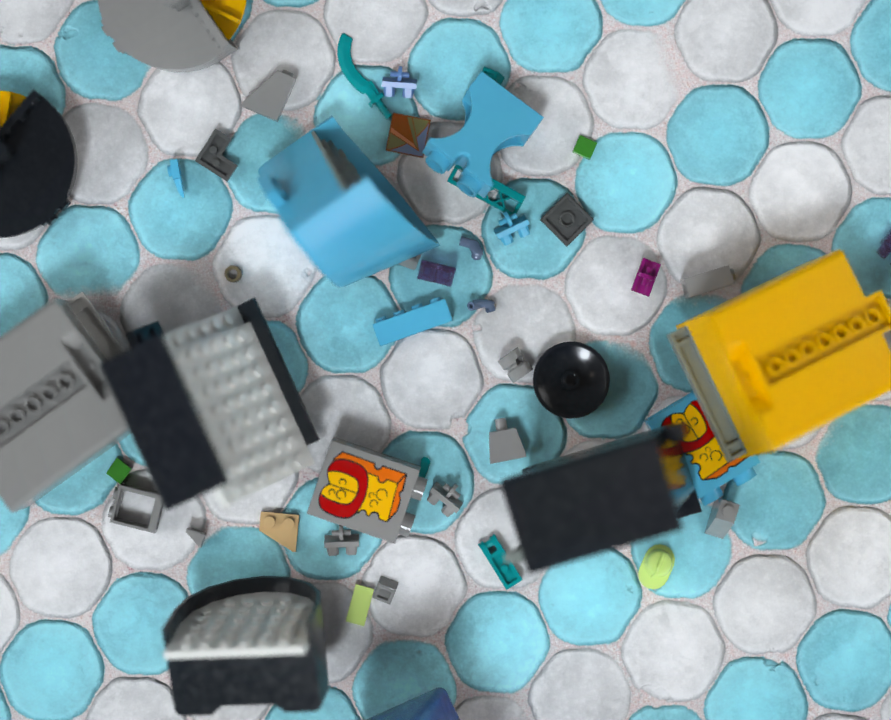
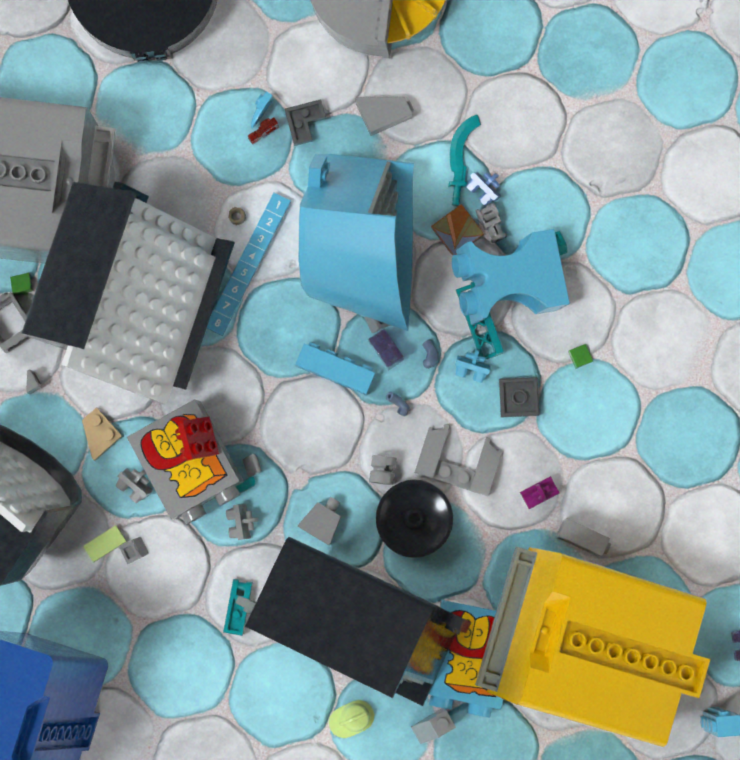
camera: 40 degrees right, 5 degrees down
none -> red plate [175,416,219,461]
none -> medium azure tile [207,193,291,336]
none -> light grey slope [243,454,262,477]
none -> clear red plate [248,117,279,145]
none -> light grey wedge [414,424,502,496]
none -> light grey connector [475,203,507,243]

